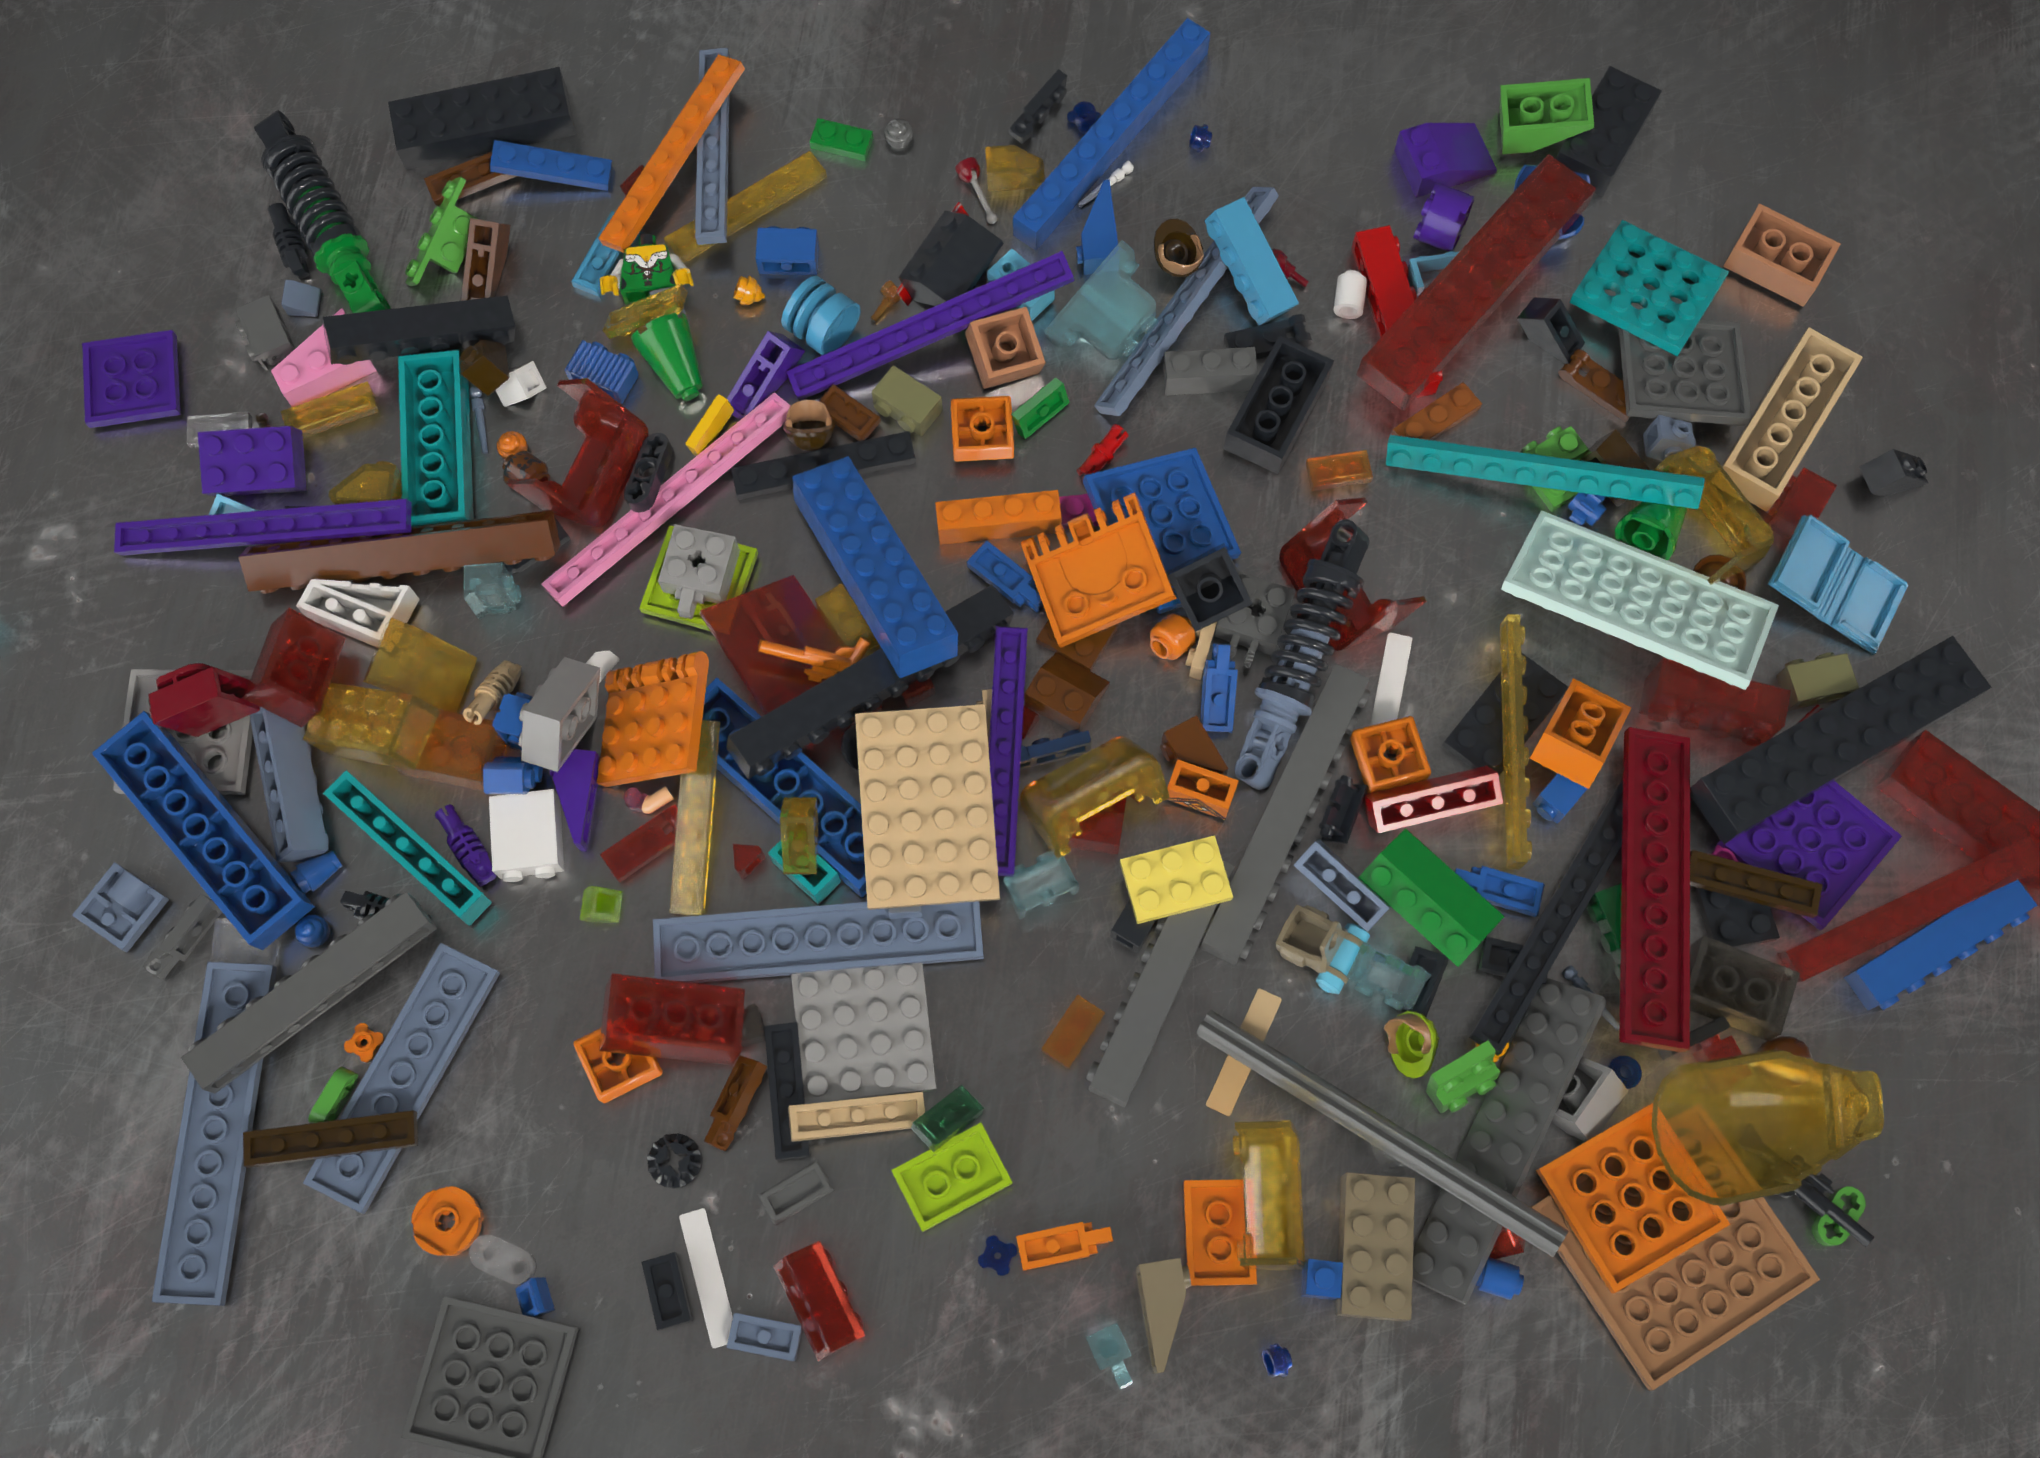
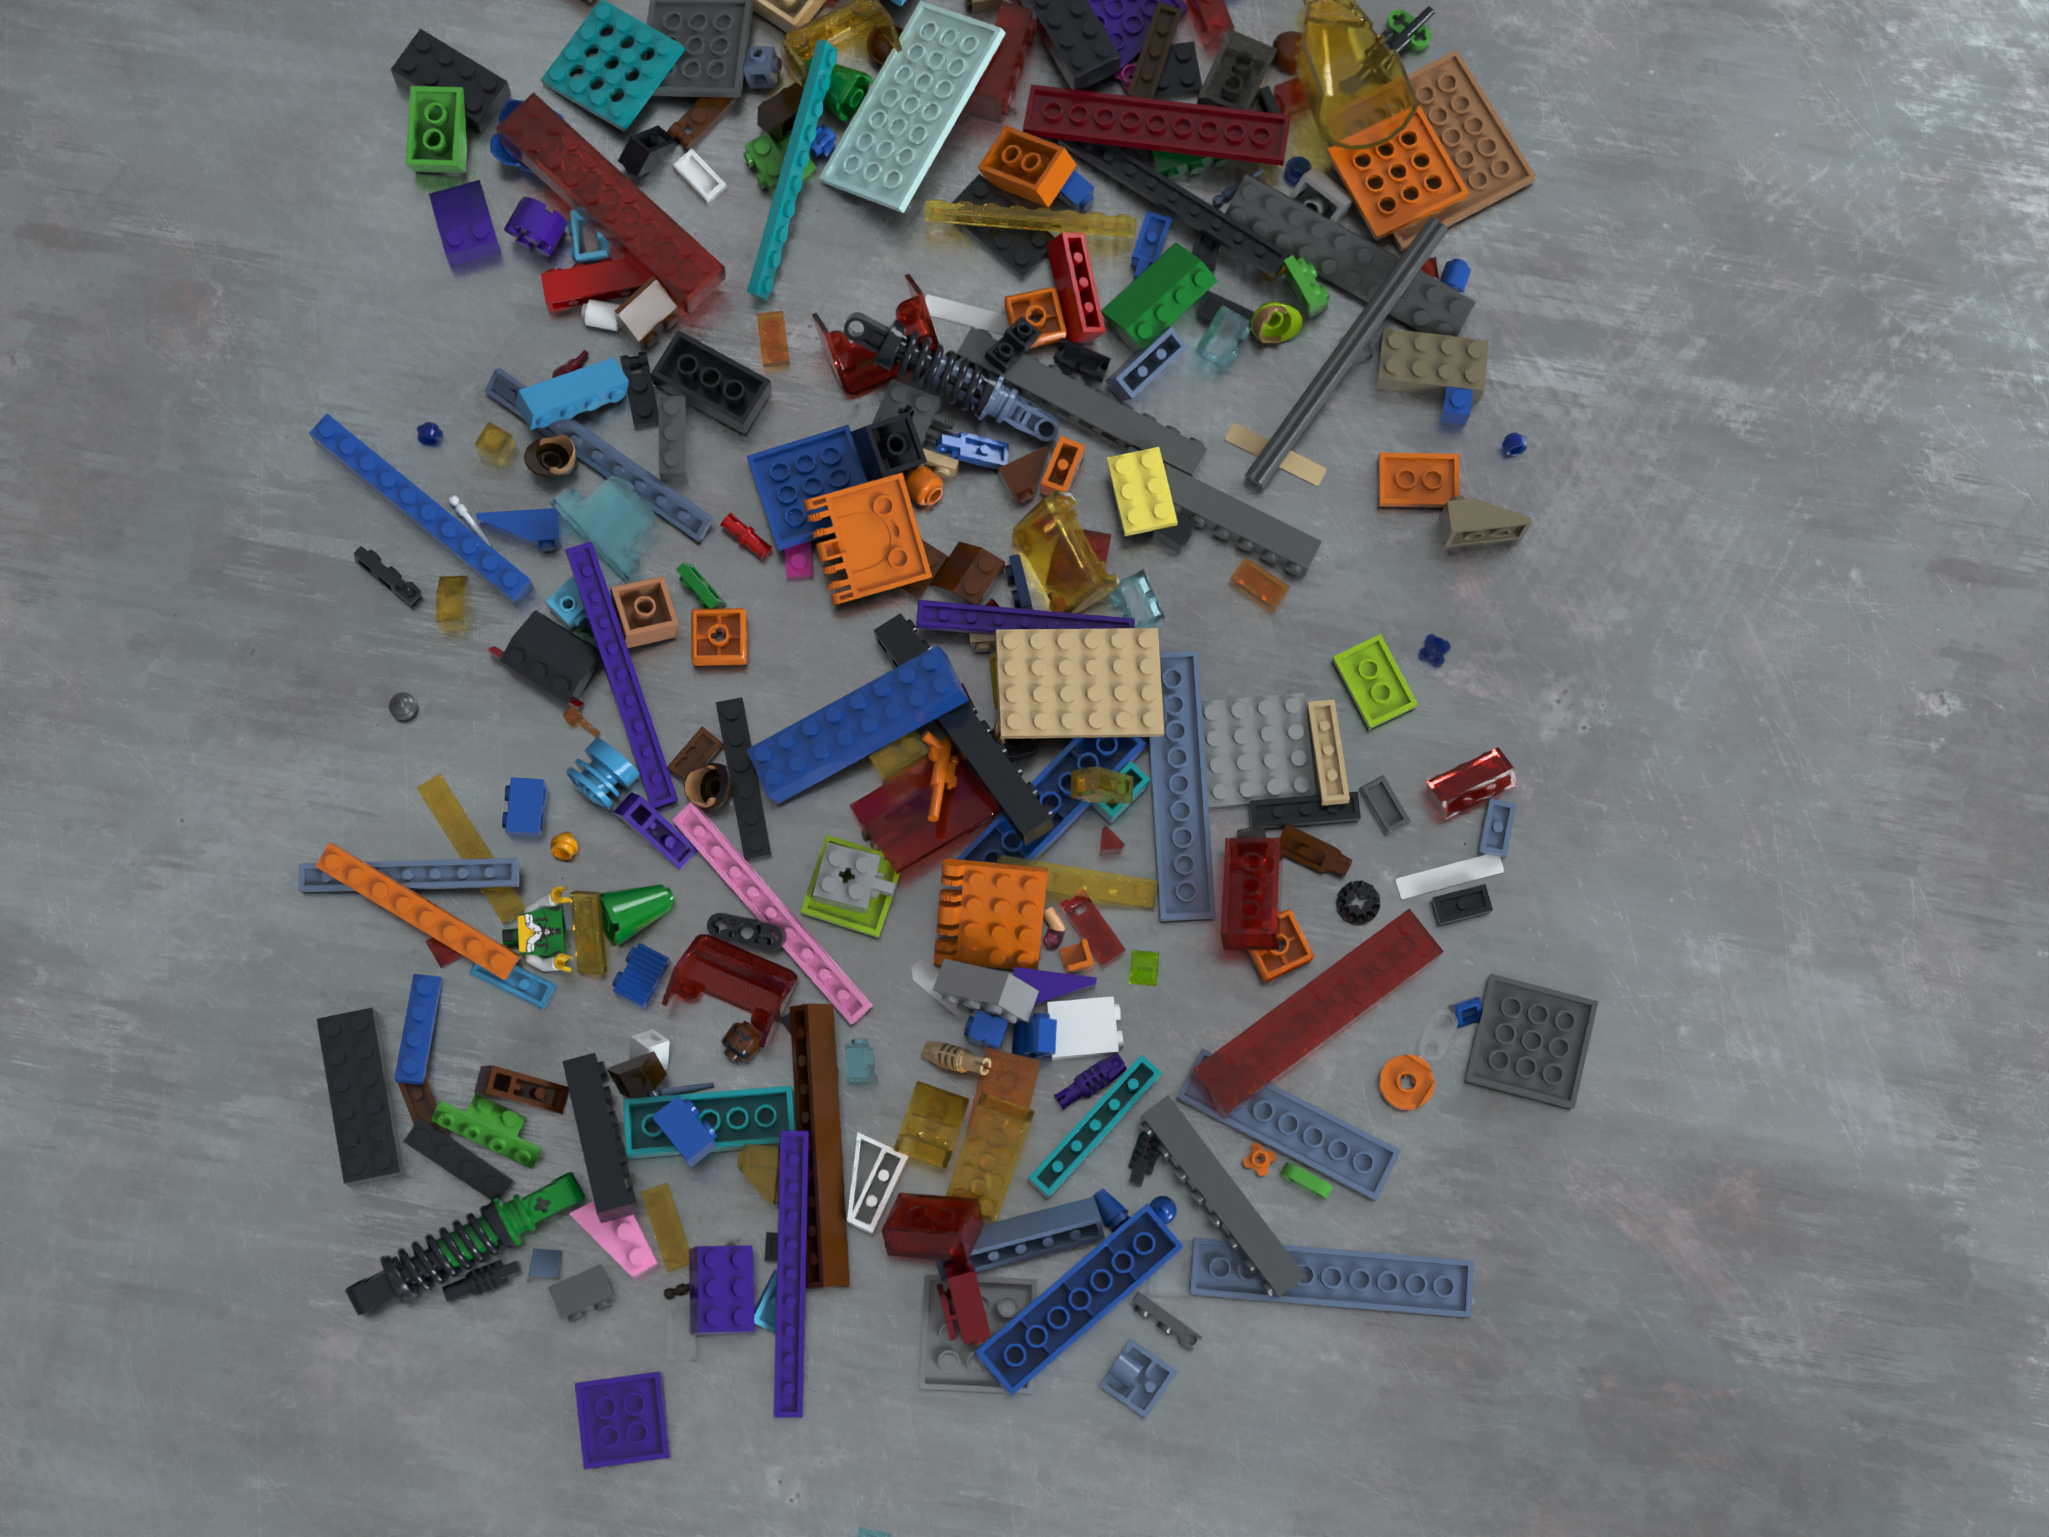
camera: 95 degrees left, 5 degrees up
dark brown plate [243,1110,418,1168] -> none
orange plate [496,431,528,459] -> none
yellow tile [685,394,734,456] -> none
green plate [809,118,874,161] -> none
olive brick [872,365,943,437] -> none
clear green plate [911,1085,984,1153] -> none
orange brick [935,490,1062,545] -> none
hinge [955,157,997,224] -> none
blue hinge [967,541,1043,613] -> none
orange hinge [1016,1222,1113,1271] -> none
clear blue plate [1067,101,1101,133] -> none
clear light blue plate [1086,1323,1133,1390] -> none
clear yellow windscreen [1233,1120,1305,1270] -> none
dark tan piece [1275,905,1370,995] -> none
dark orange plate [1391,382,1482,441] -> none
none -> black plate [403,1118,513,1201]
none -> clear yellow brick [474,422,516,466]
none -> slope [614,276,679,351]
none -> blue brick [652,1096,718,1167]
none -> white tile [672,148,727,205]
none -> black slope [984,316,1041,374]
none -> orange panel [1059,938,1094,975]
none -> clear red brick [1189,908,1444,1120]

